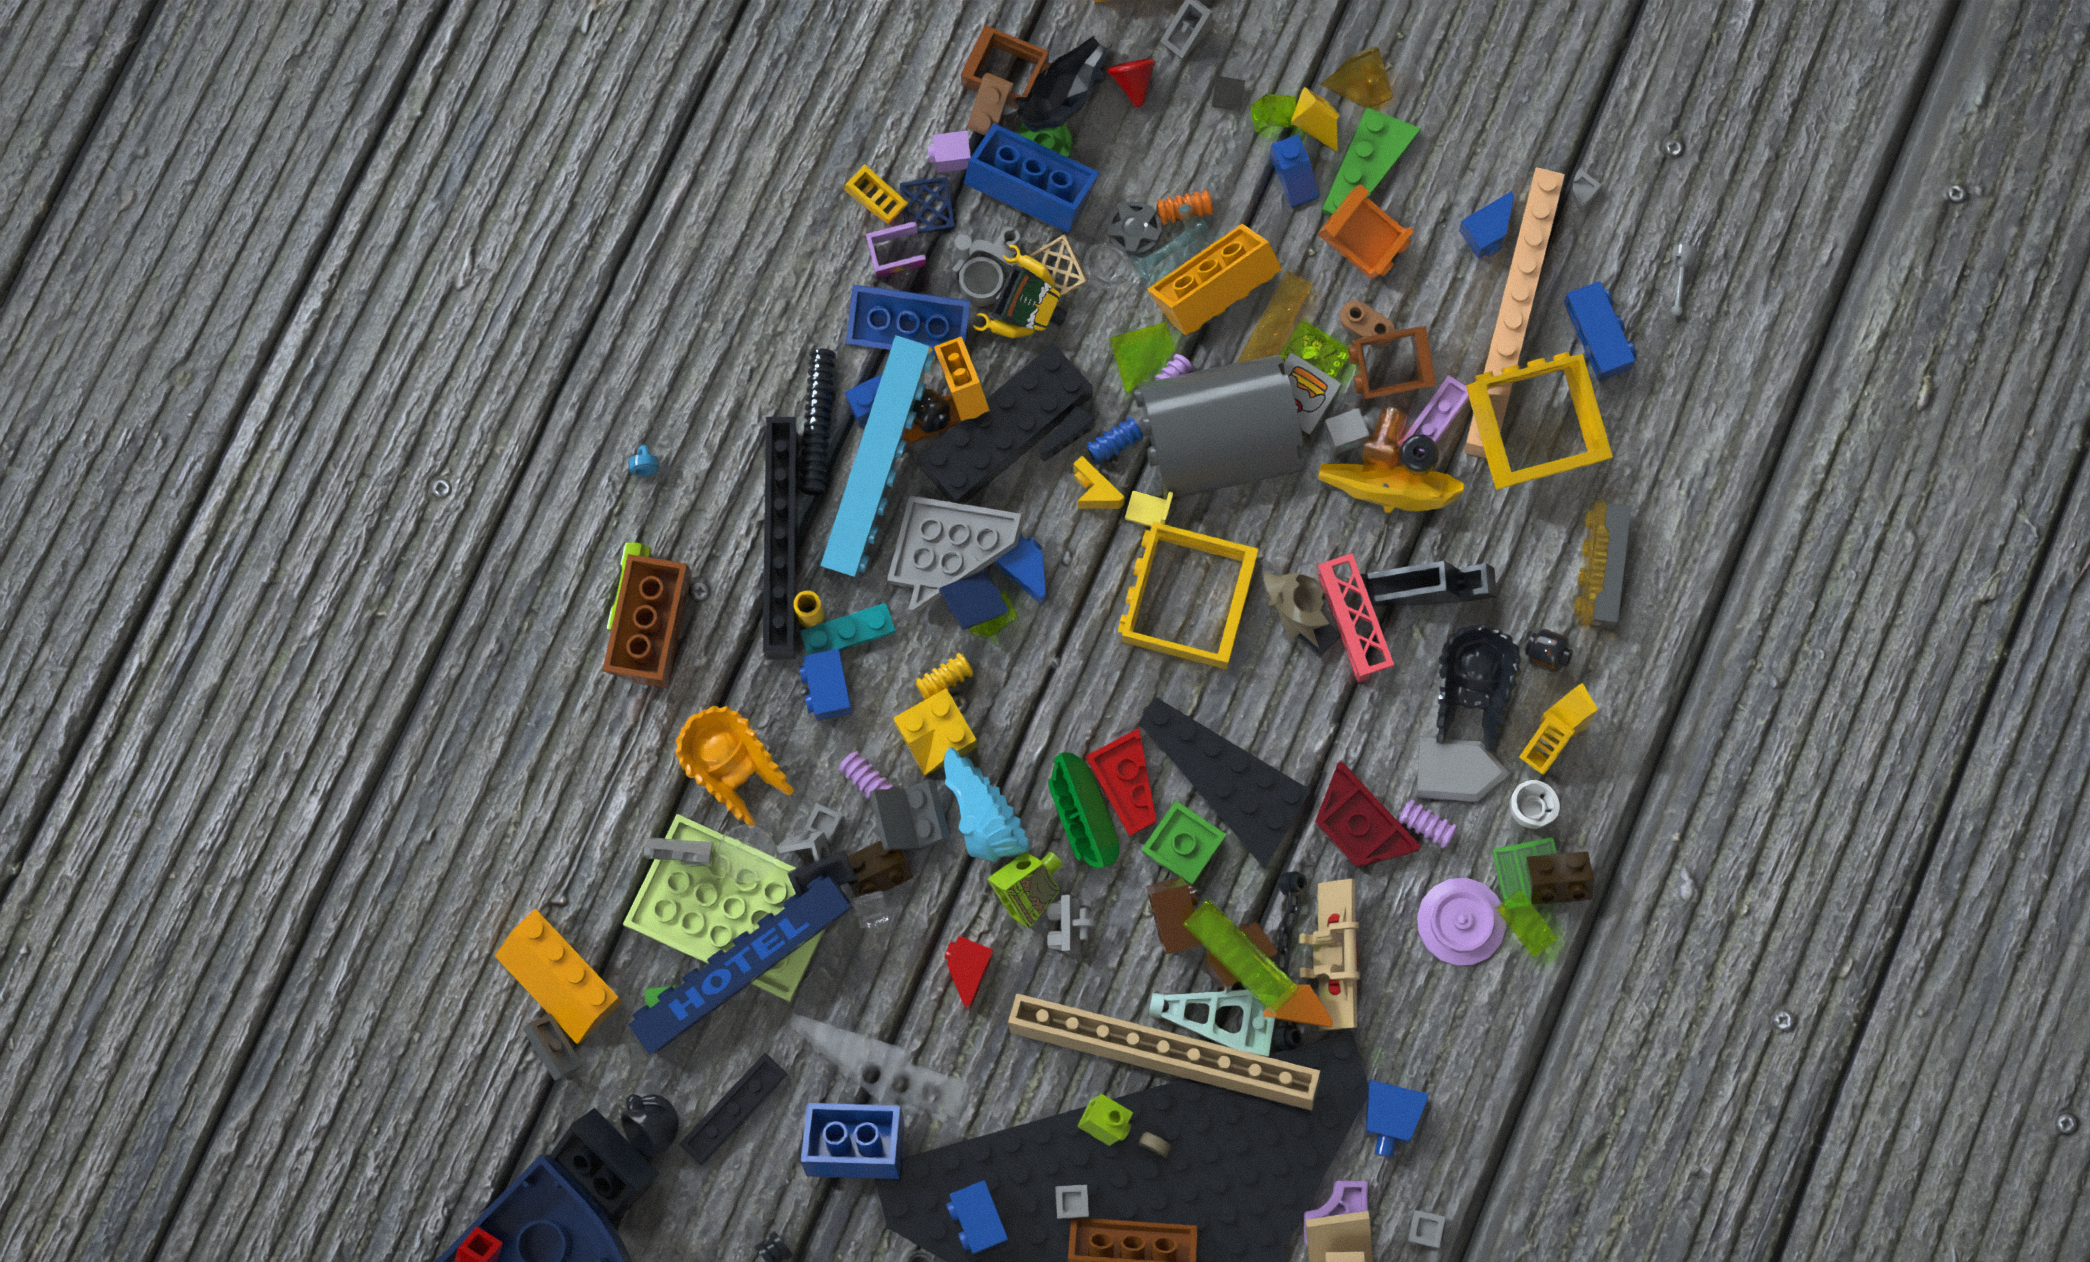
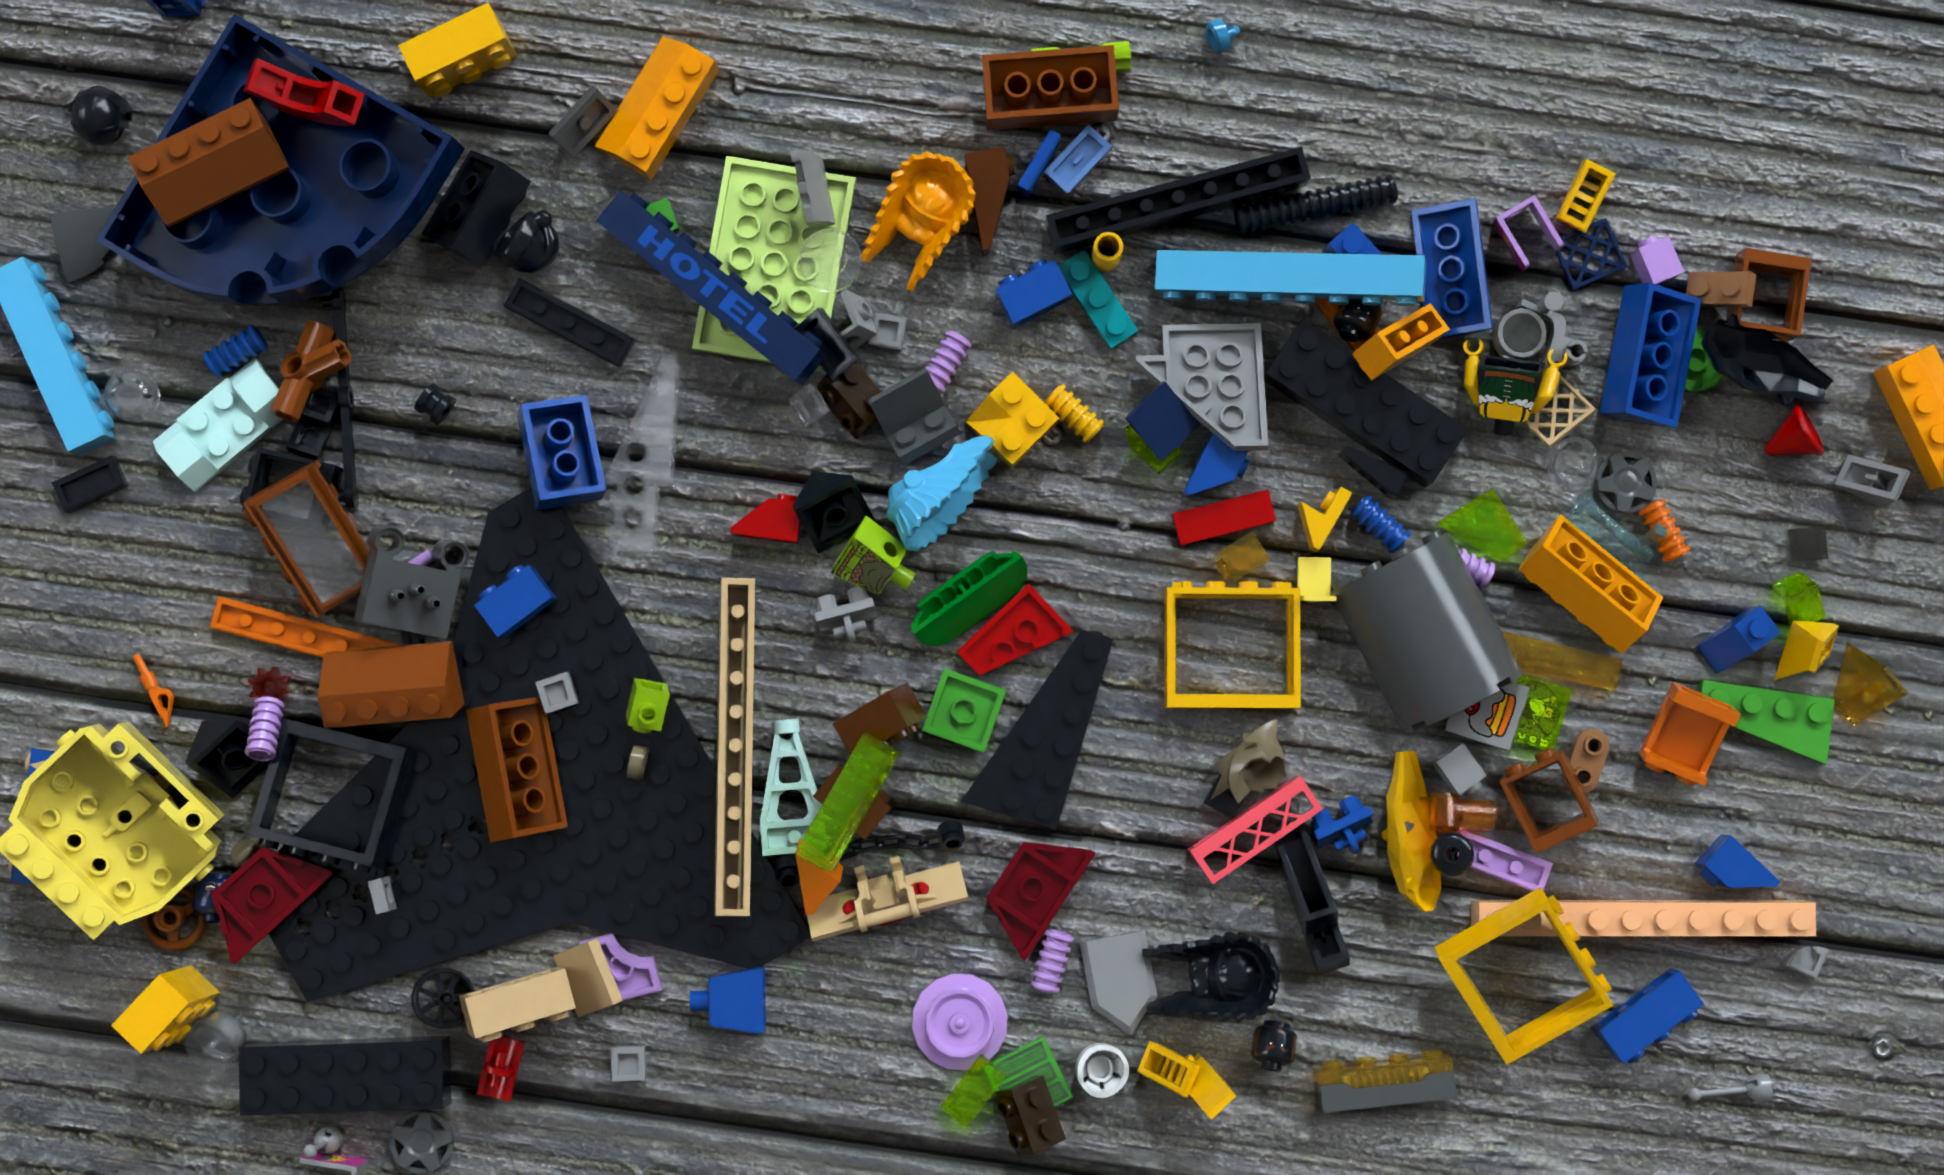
camera: 70 degrees right, 10 degrees up
none -> yellow brick [398,3,517,98]
none -> black slope [793,471,876,554]
none -> reddish brown slope [965,147,1015,256]
none -> blue tile [1017,129,1061,198]
none -> medium blue plate [1043,124,1112,196]
none -> red tile [1172,489,1276,546]
none -> clear yellow brick [1215,531,1270,582]
none -> blue hips [1311,795,1373,855]

